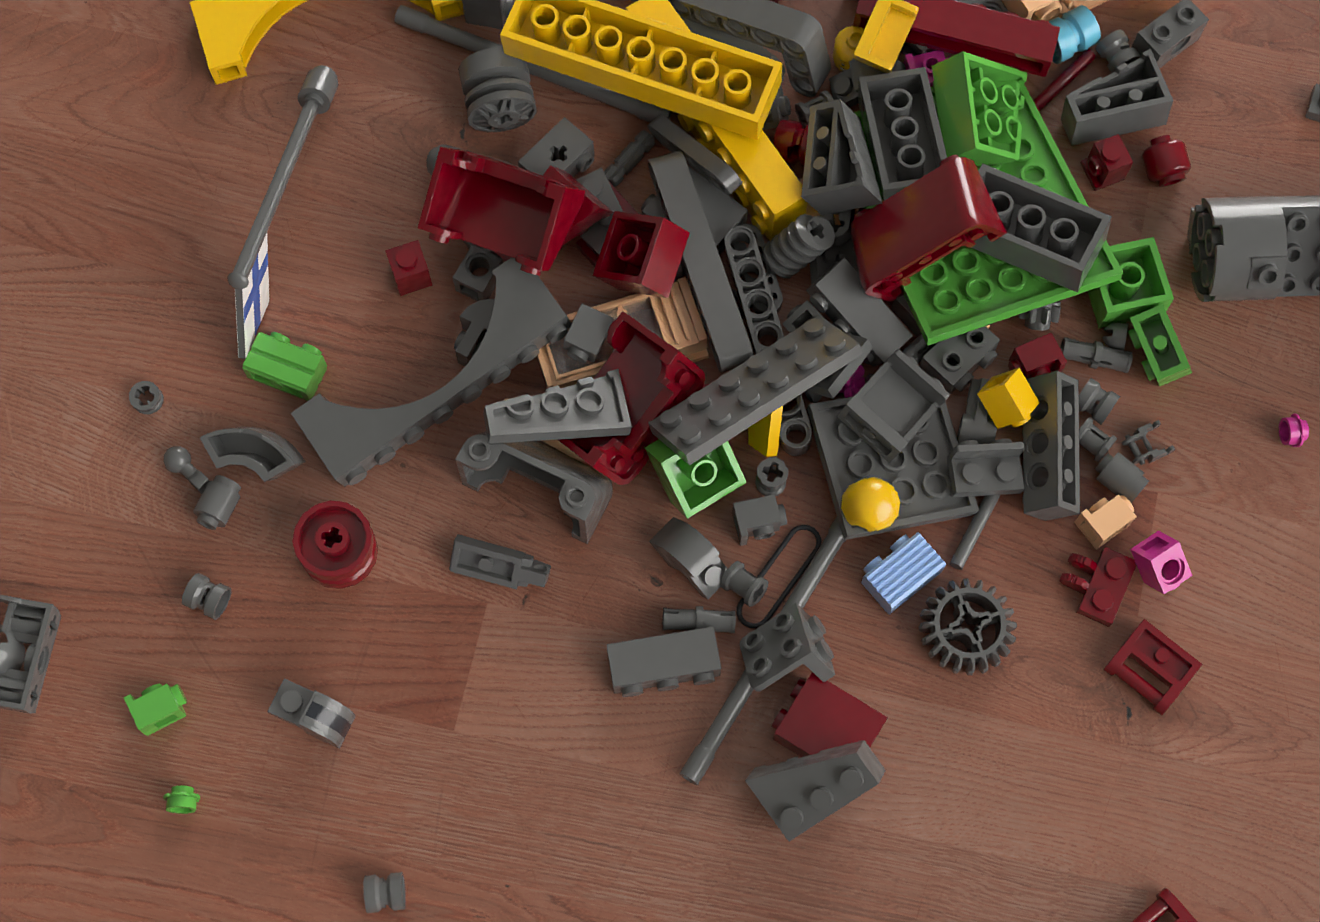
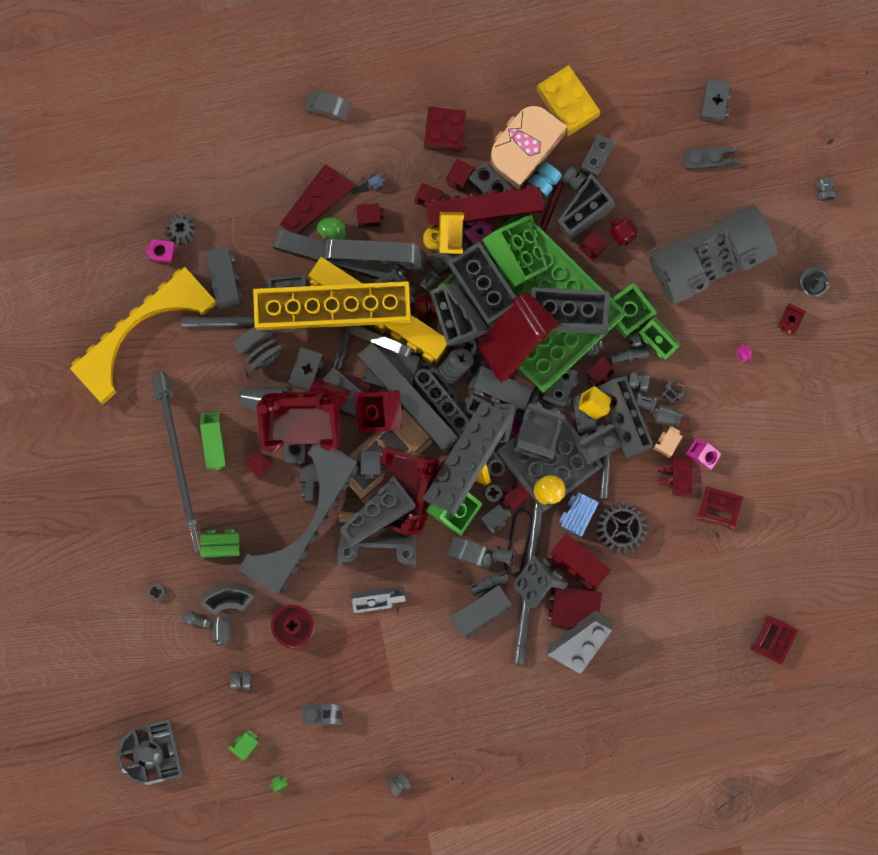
camera: 25 degrees left, 10 degrees up
none -> bright green slope [200,411,226,470]
none -> dark red brick [500,481,531,511]
none -> dark red brick [550,533,611,591]

